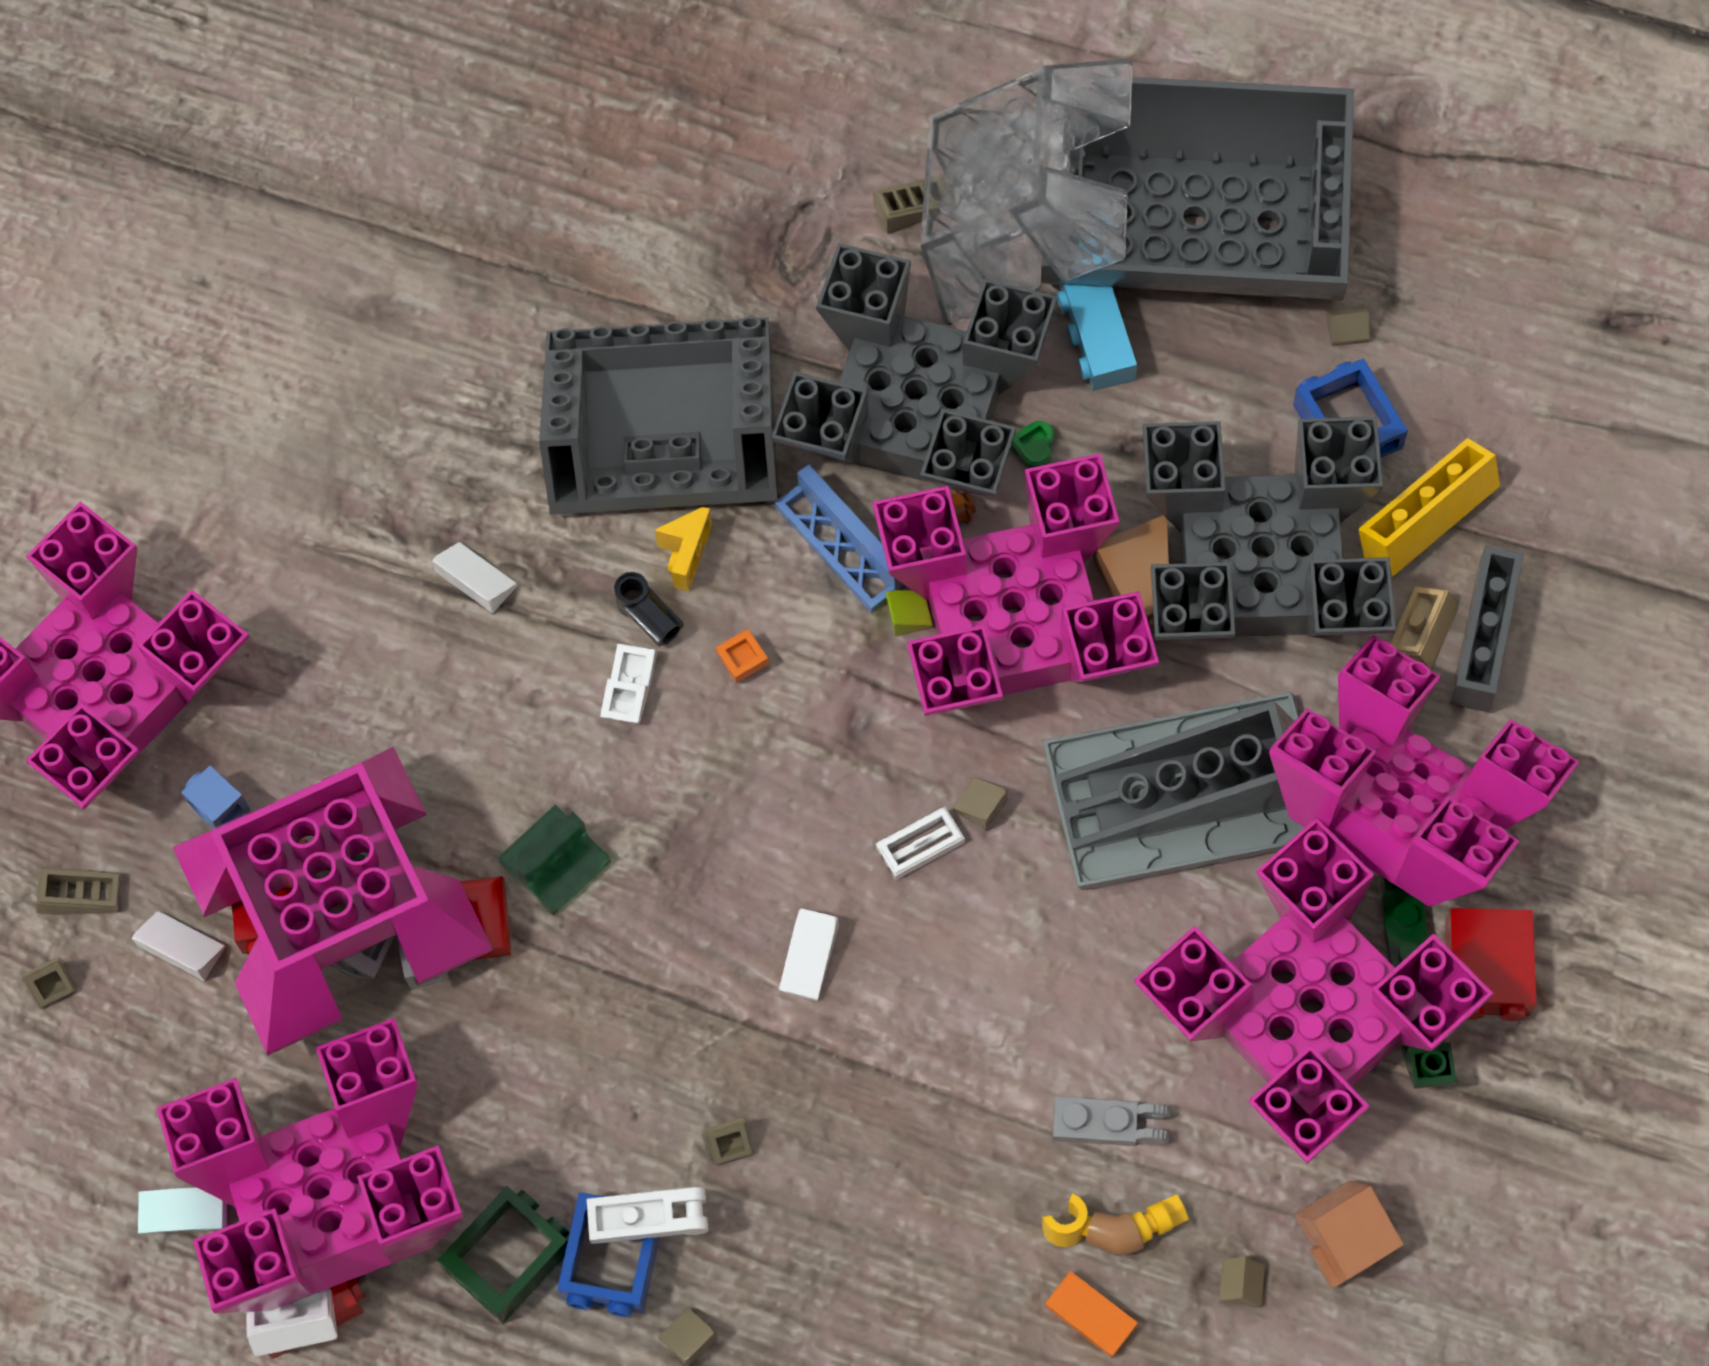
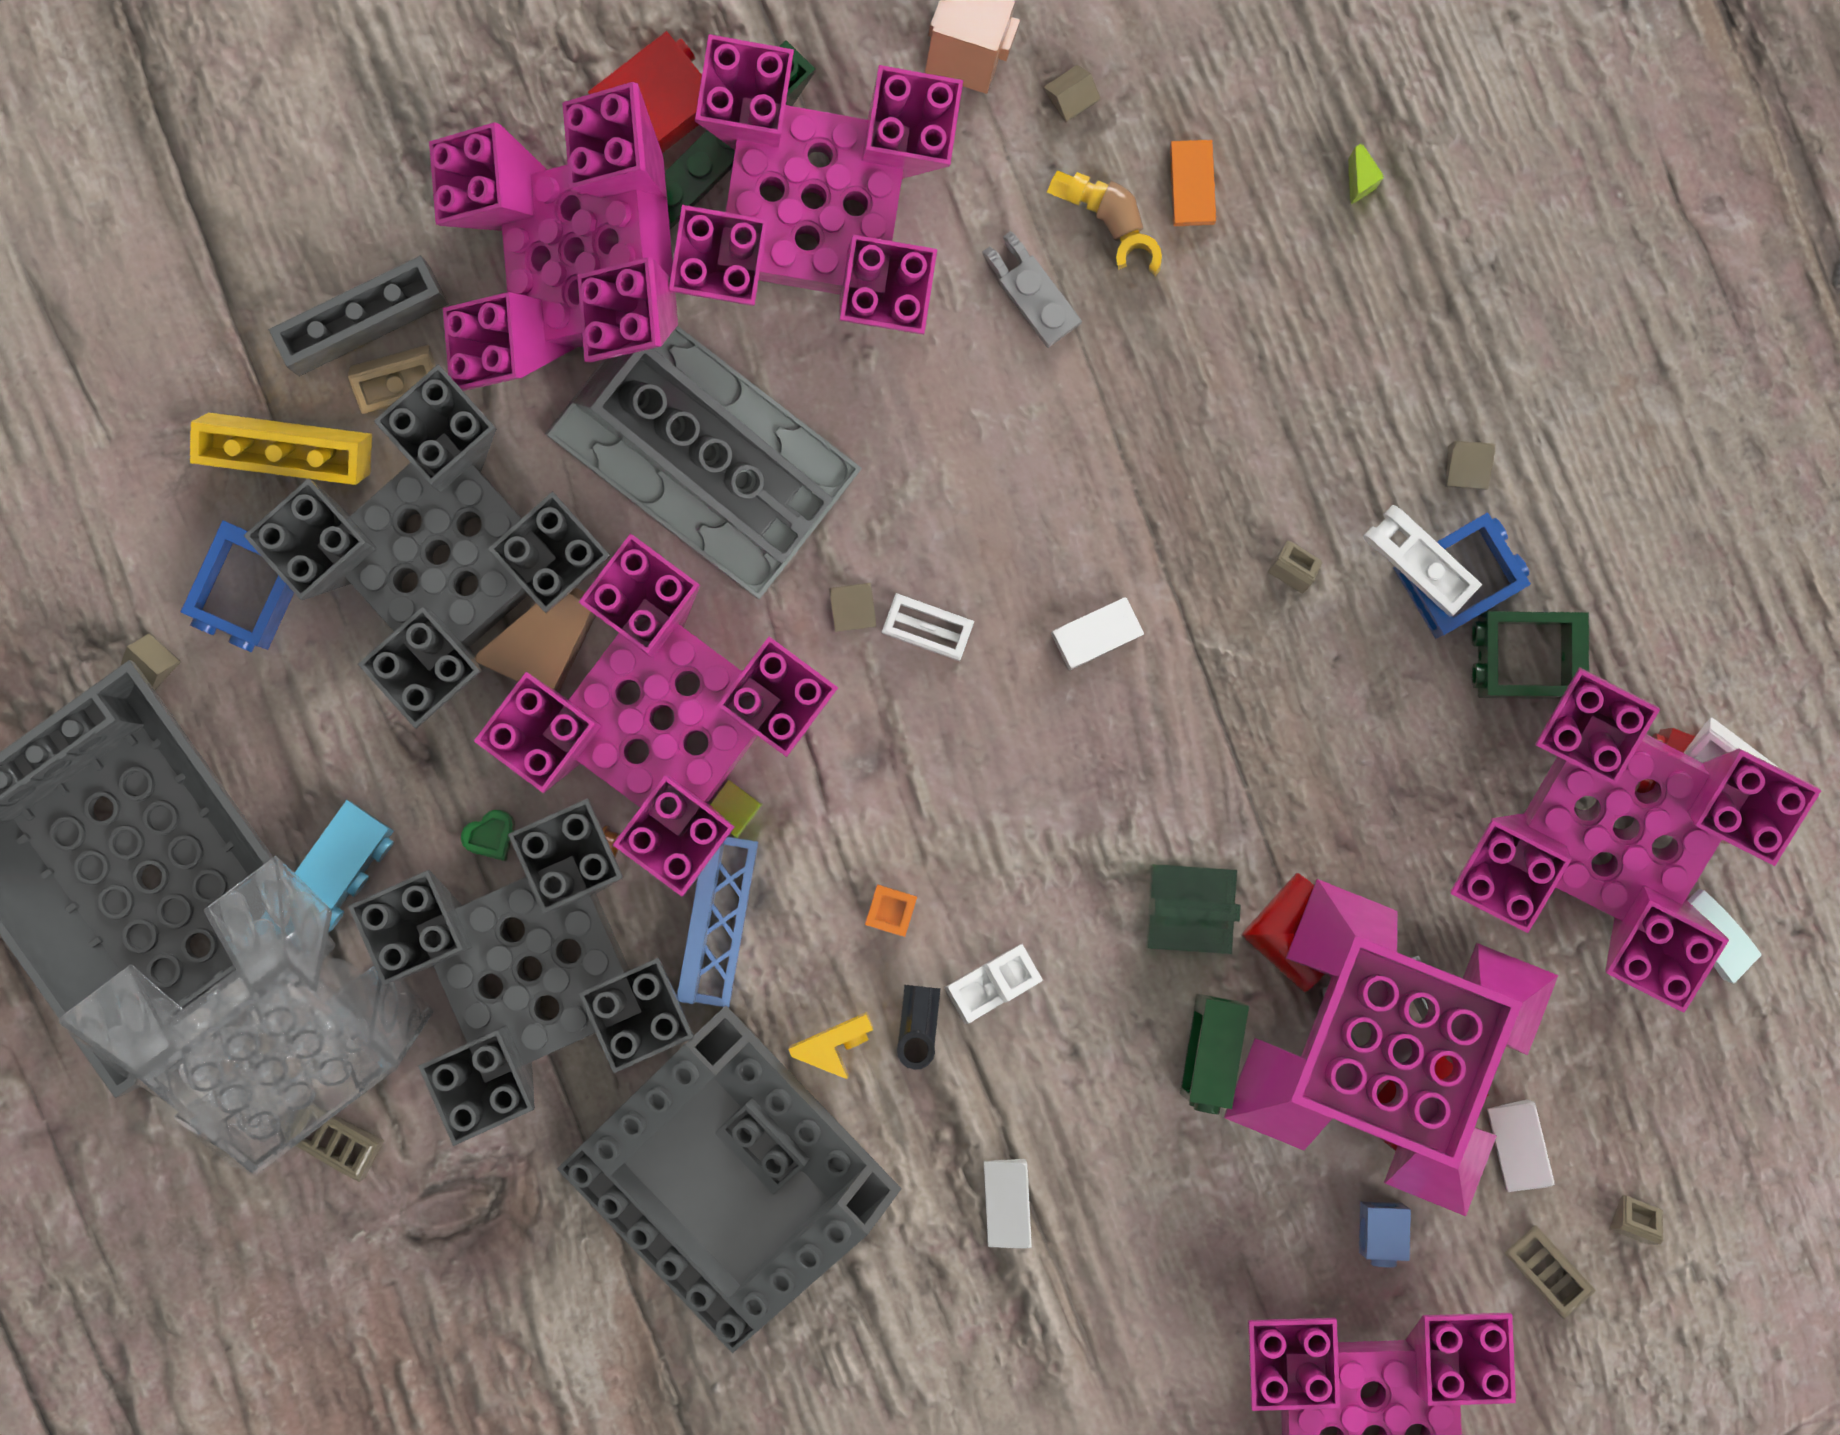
camera: 140 degrees left, 20 degrees up
none -> dark green window [1180,994,1249,1114]

